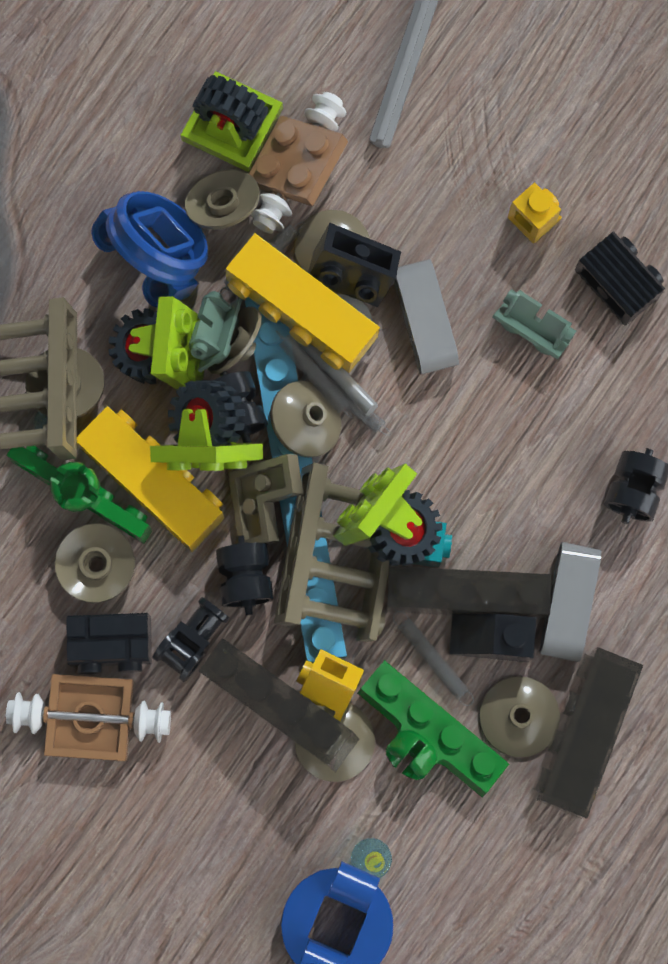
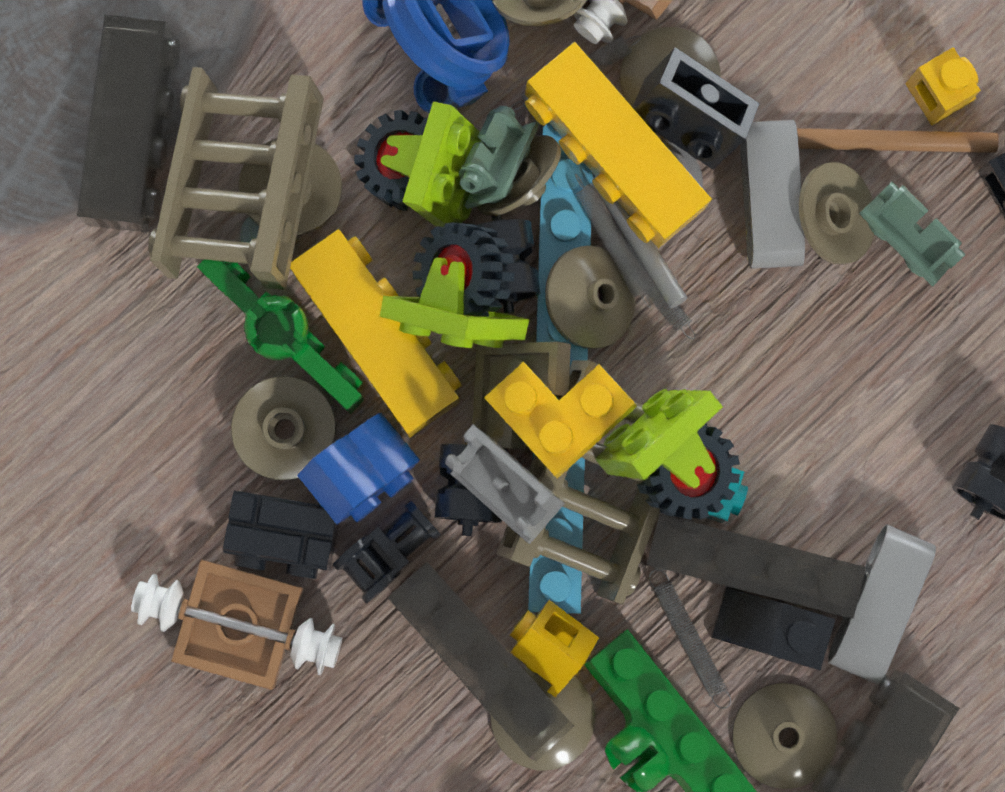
camera: 10 degrees right, 5 degrees up
none -> blue brick [297,412,420,524]
none -> light grey hinge [446,425,565,544]
none -> yellow plate [484,361,637,479]
none -> medium nougat bar [797,128,999,153]
none -> dark tan dish [799,162,874,265]

